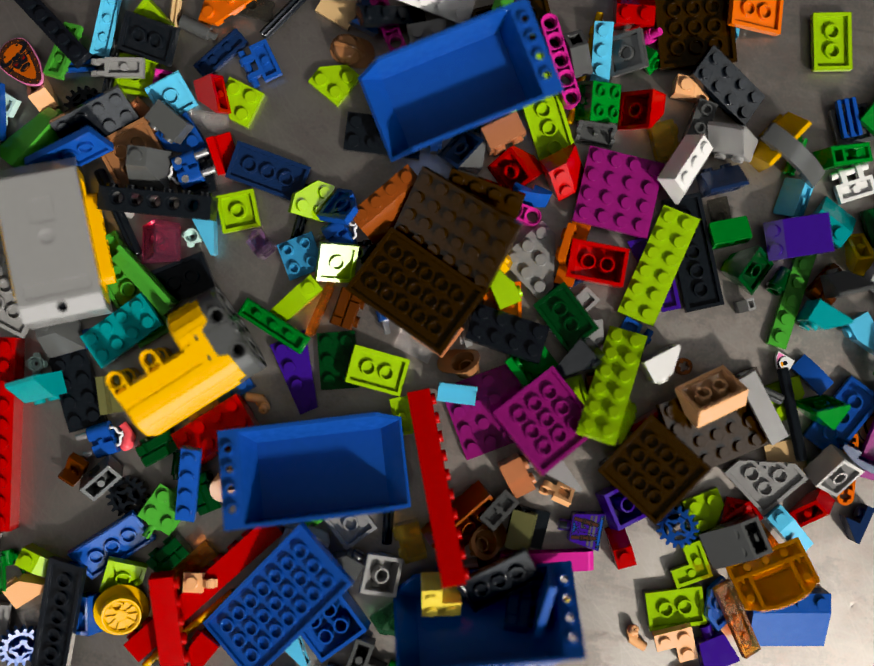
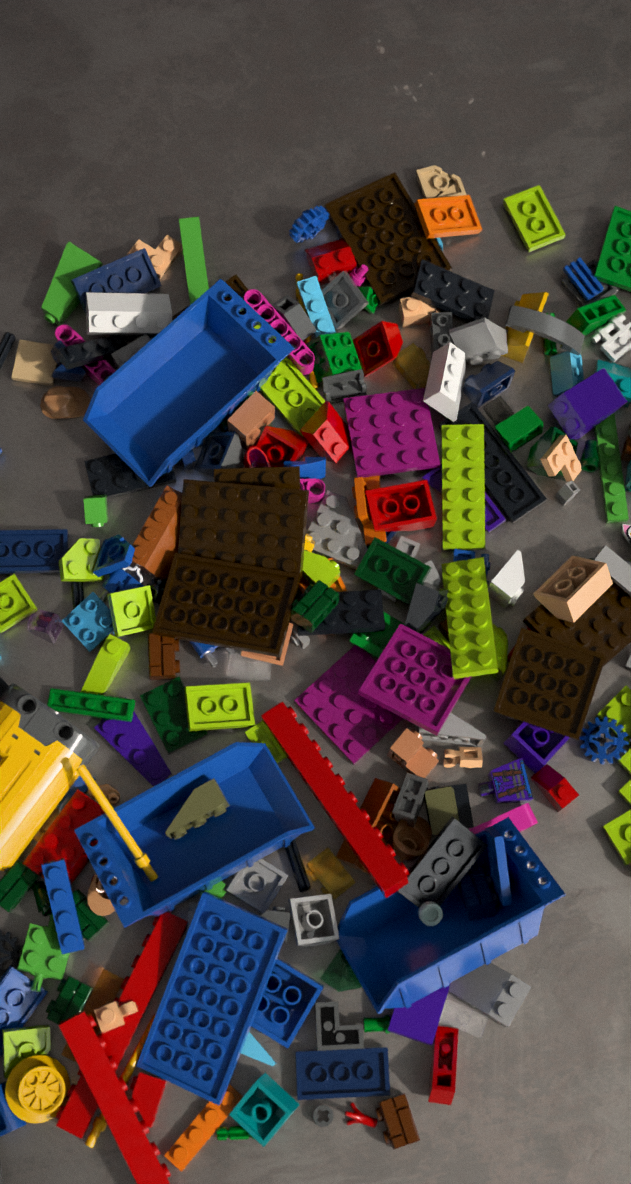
camera: 30 degrees left, 15 degrees down
clear orange tile [305,282,336,337] -> none
lime plate [308,64,360,107] -> none
light yellow brick [420,572,462,617] -> none
medium nougat piece [437,349,480,379] -> none
medium azure panel [437,381,478,406] -> none
light nougat arm [626,624,647,651] -> none
dark orange bush [674,358,693,375] -> none
none -> yellow bar [76,764,158,882]
none -> bright green brick [83,495,108,527]
none -> olive slope [165,778,230,839]
none -> rock [243,445,271,468]
none -> dark green brick [291,580,339,633]
none -> light aqua tile [418,901,443,926]
none -> light nougat plate [540,435,582,482]

